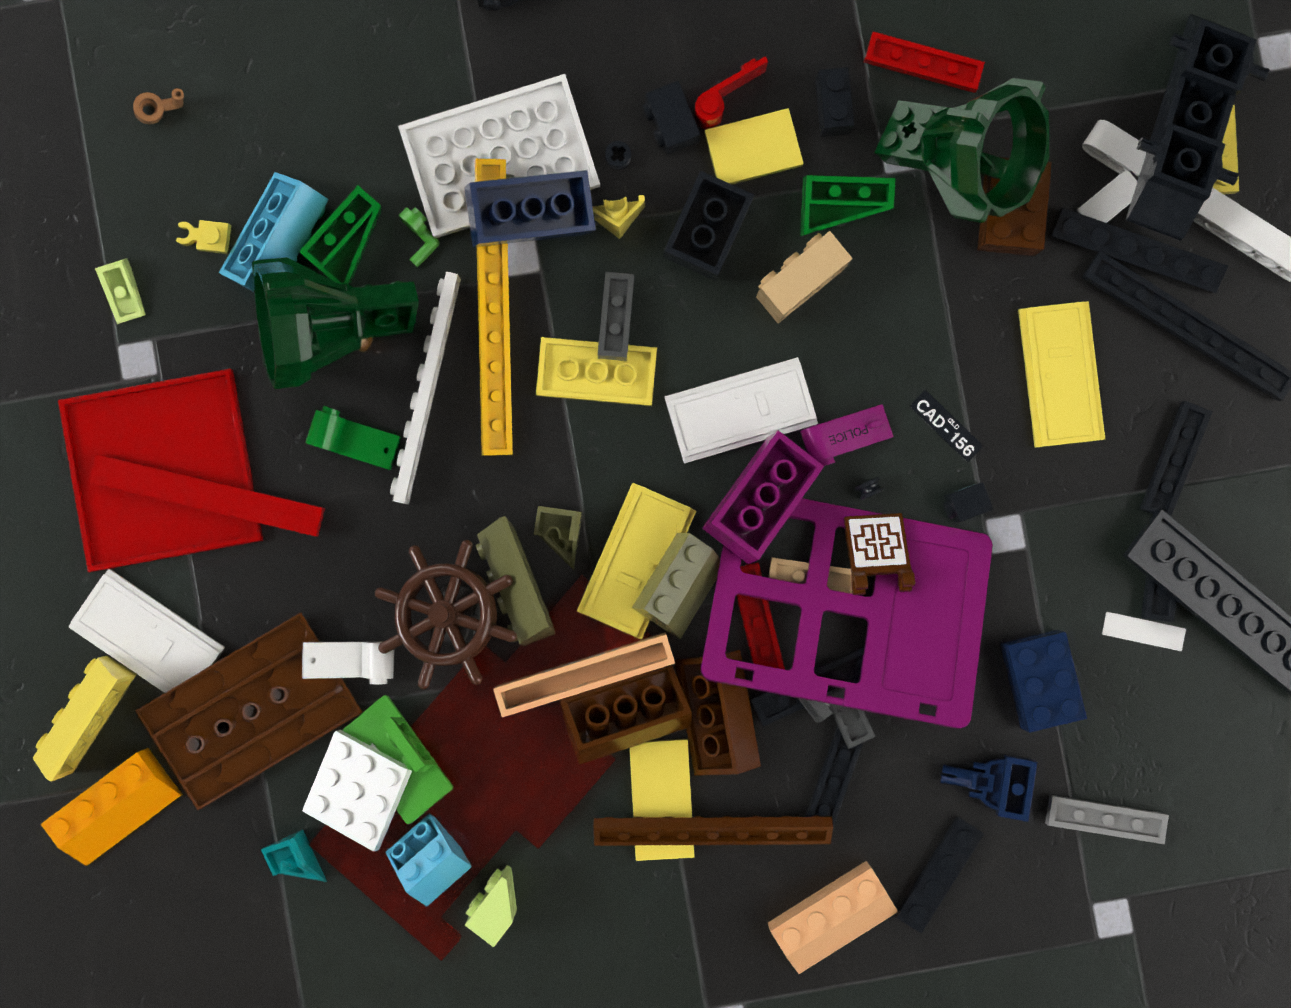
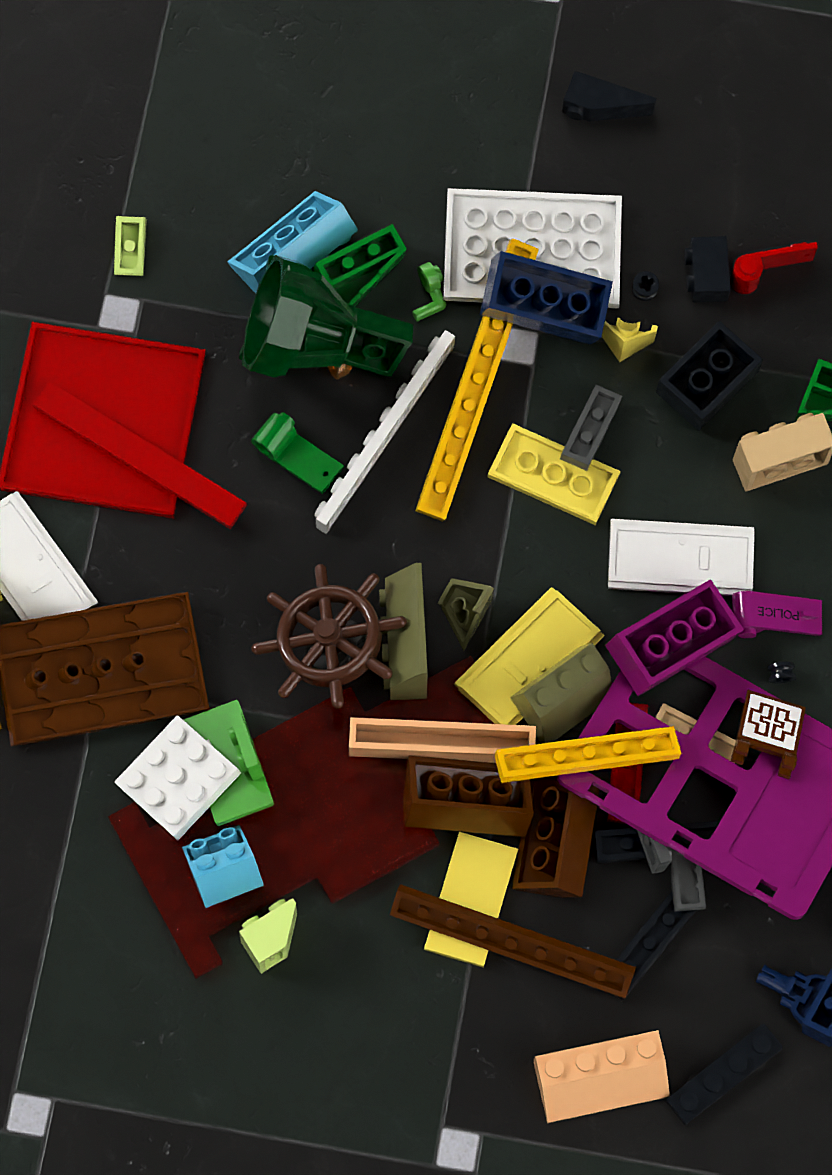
camera: 25 degrees right, 15 degrees down
medium nougat plate [133,88,184,125] -> none
light yellow plate [176,220,231,254] -> none
teal slope [261,829,327,882] -> none
white door [302,641,394,684] -> none
light yellow tile [704,108,804,185] -> none
none -> yellow plate [494,726,682,783]

